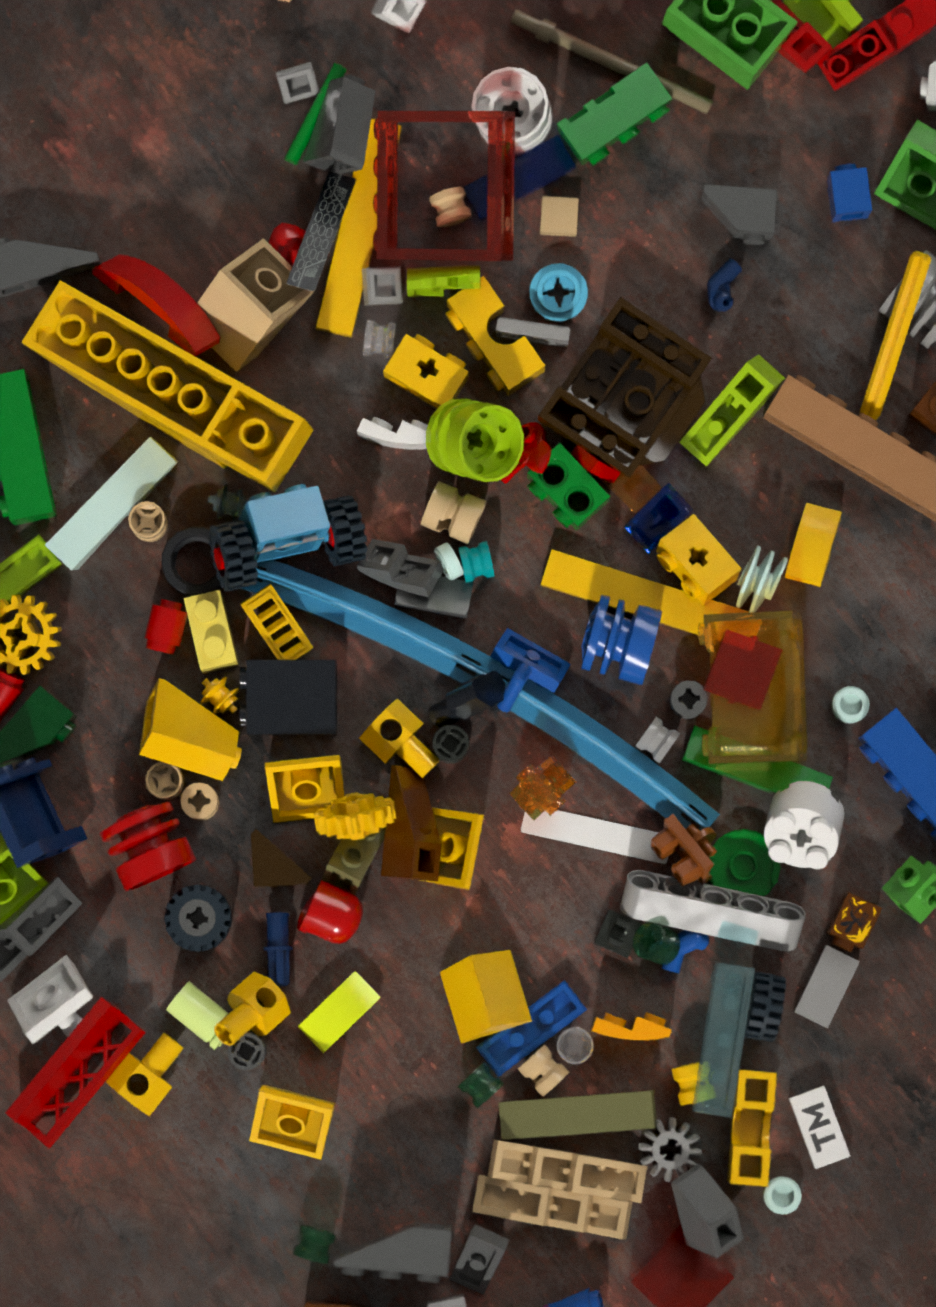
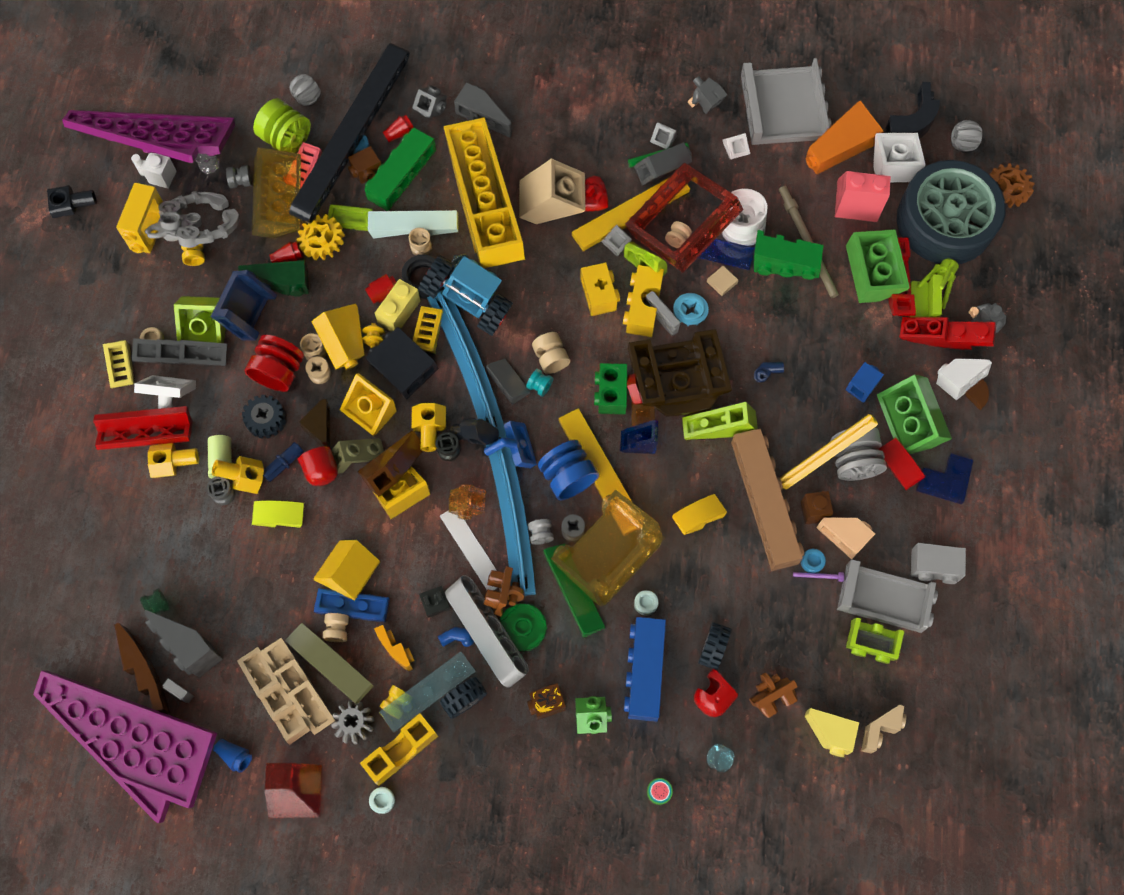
camera: 45 degrees right, 15 degrees down
red slope [92,254,221,357] -> none
yellow slope [249,1085,336,1160] -> none
black sticker [287,172,356,291] -> none
yellow gear [314,792,397,840] -> none
white slope [357,417,428,449] -> none
dark grey slope [357,539,444,597] -> none
clear wheel [363,319,397,359] -> none
lime wheel [426,398,524,482] -> none
light aqua tile [434,542,464,581] -> none
dark grey slope [449,1225,509,1295] -> none
clear green wheel [457,1062,504,1109] -> none
red plate [501,422,551,484] -> none
clear wheel [556,1027,594,1064] -> none
clear green wheel [633,923,680,965] -> none
yellow brick [656,514,742,606] -> none
dark grey slope [671,1164,744,1258] -> none
dark grey slope [701,184,777,245] -> none
clear red piece [703,629,783,710] -> none
light aqua piece [736,545,788,615] -> none
white brick [764,781,844,869] -> none
white tile [788,1085,850,1169] -> none
light grey tile [793,945,860,1028] -> none

